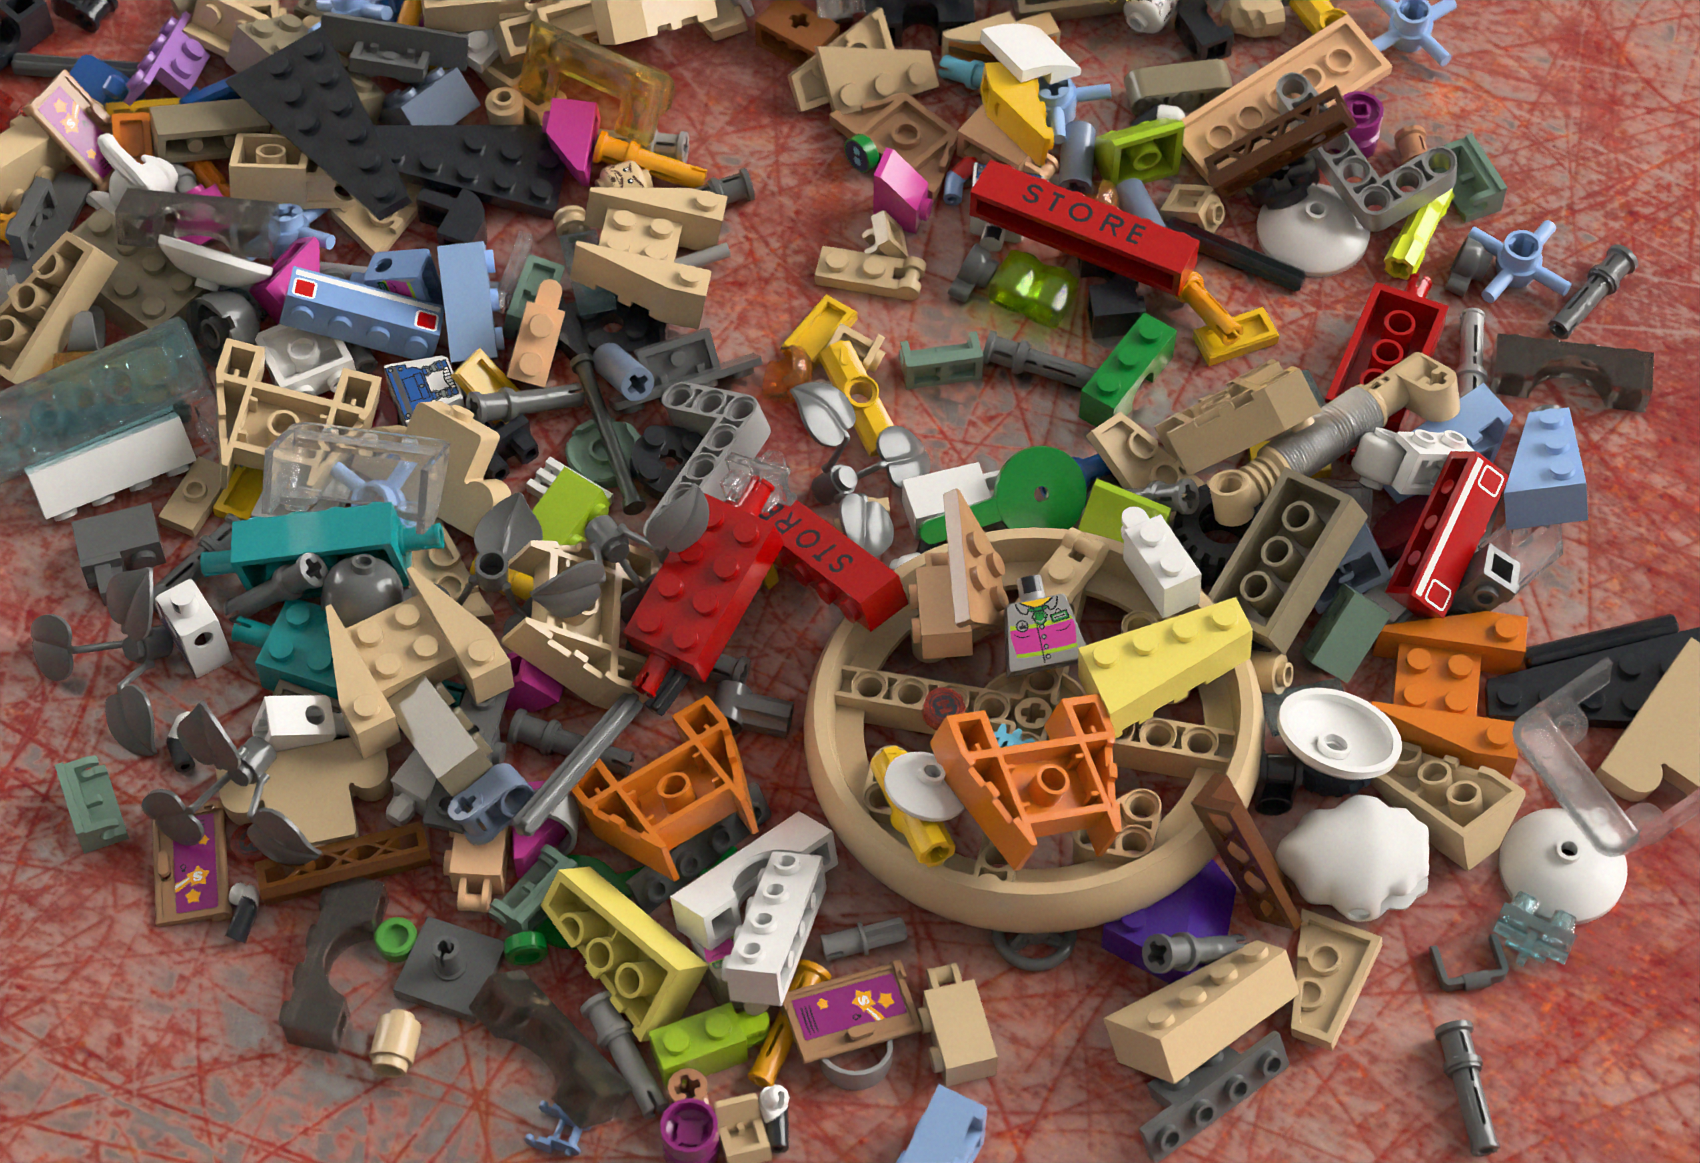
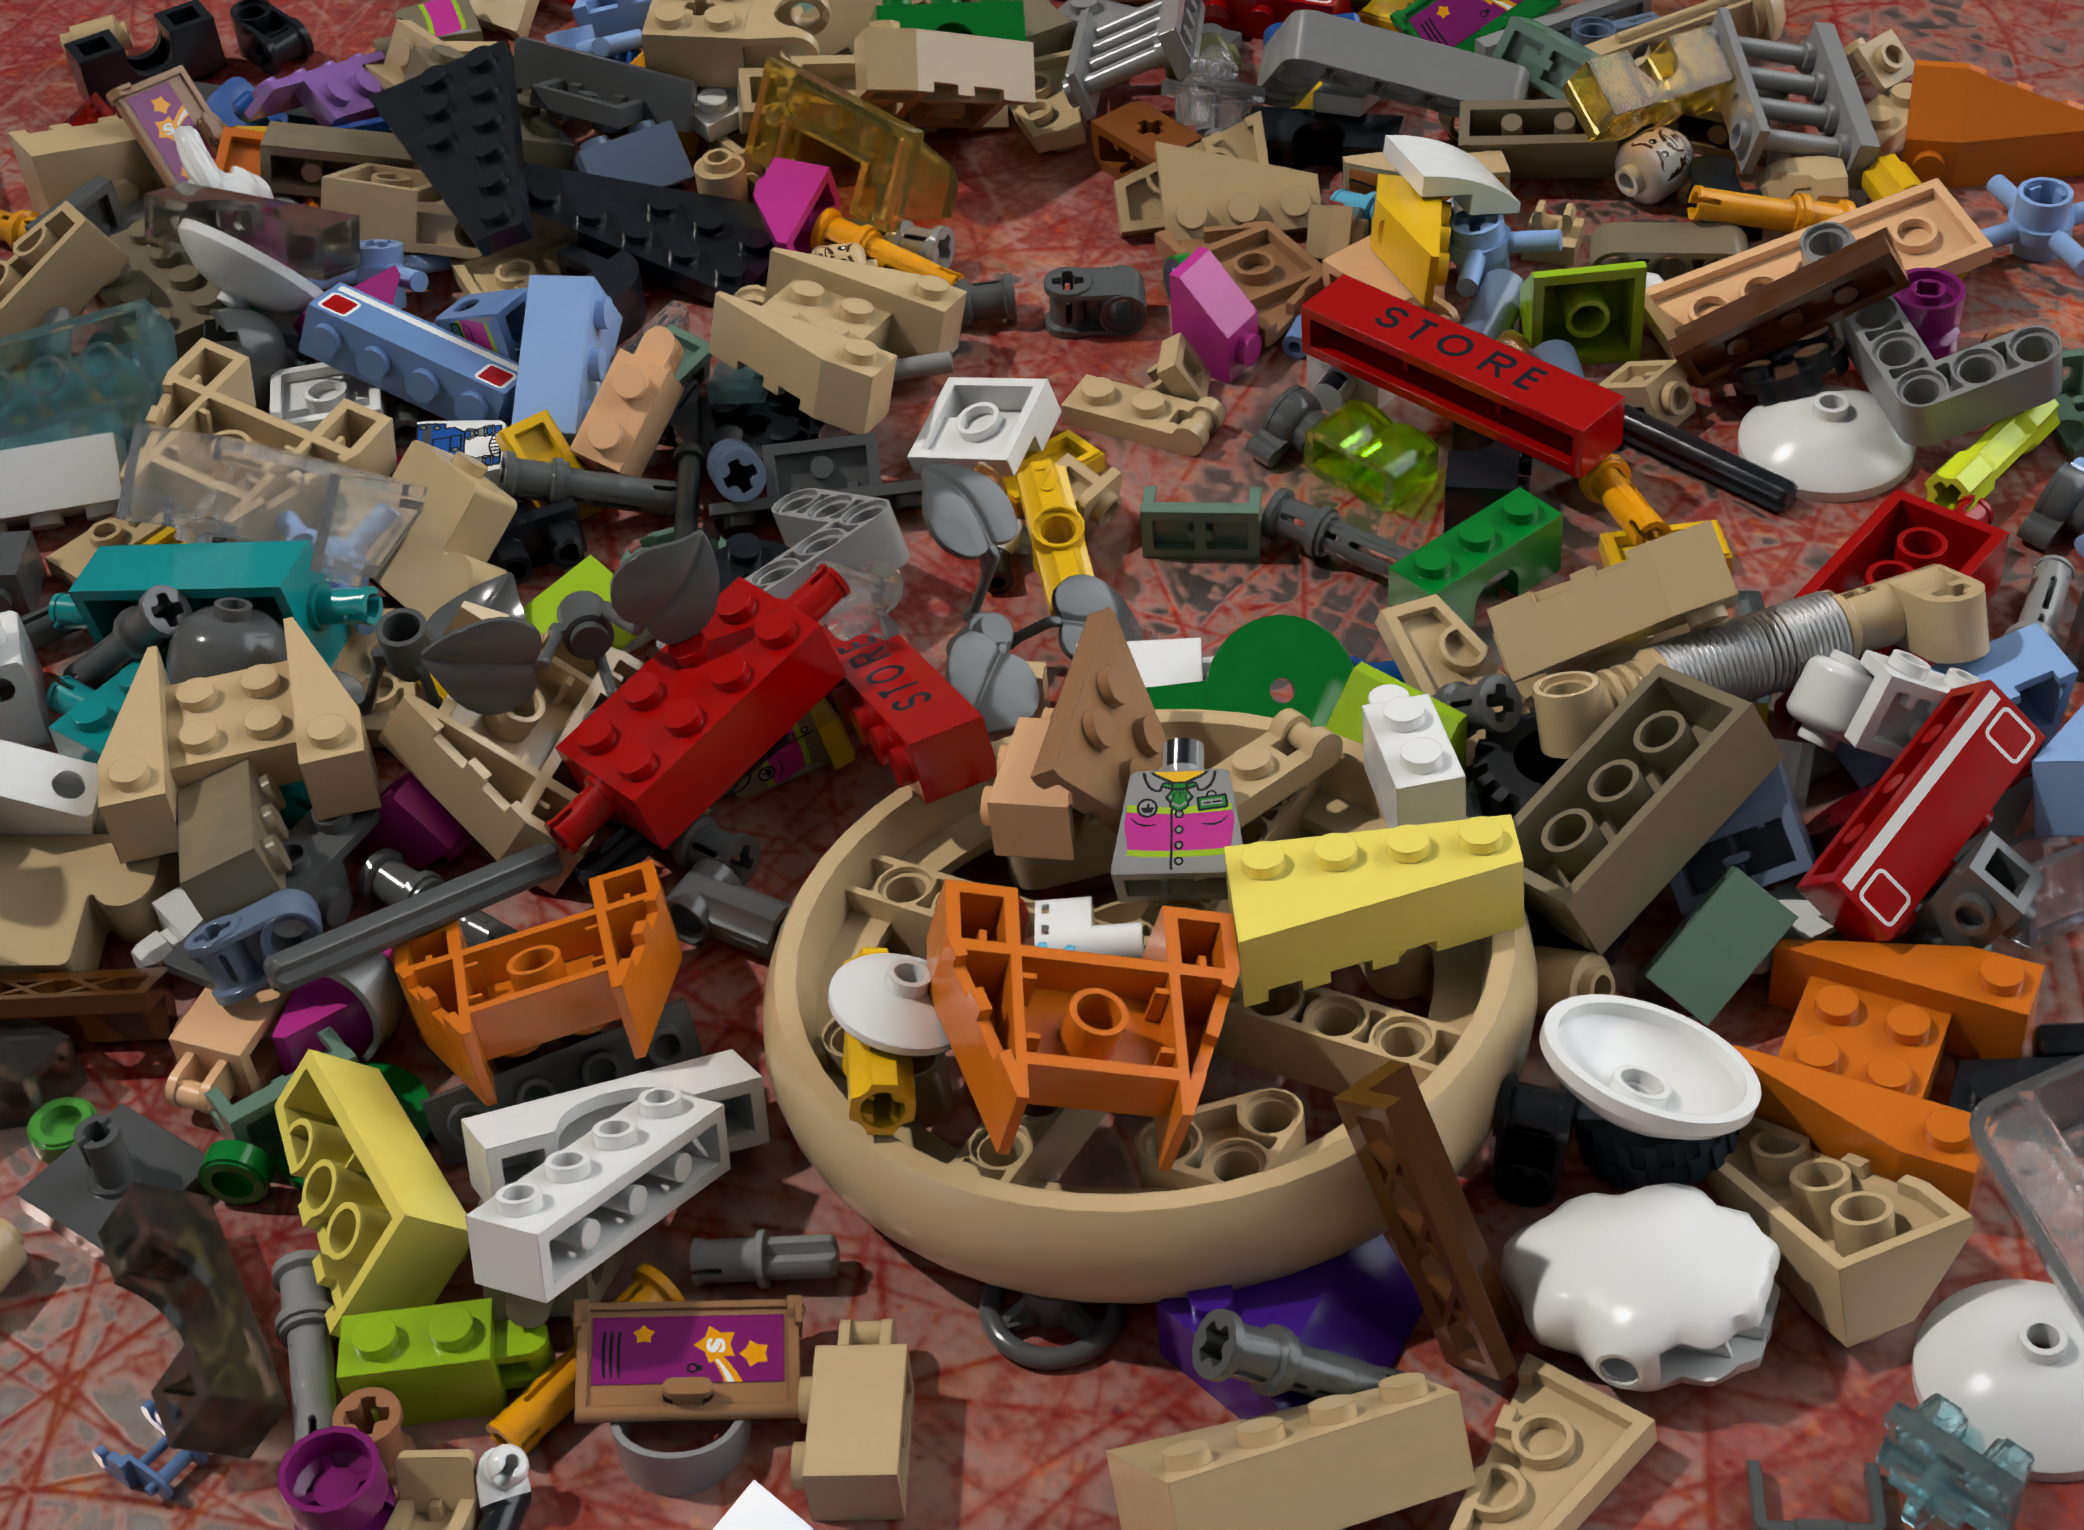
camera: 20 degrees right, 15 degrees down
none -> white plate [907,377,1062,476]
none -> white piece [1034,896,1145,958]
none -> dark grey piece [1043,265,1148,339]
none -> tan bracket [1306,204,1369,259]
none -> tan tile [1521,200,1585,266]
none -> light orange pin [1687,185,1856,236]

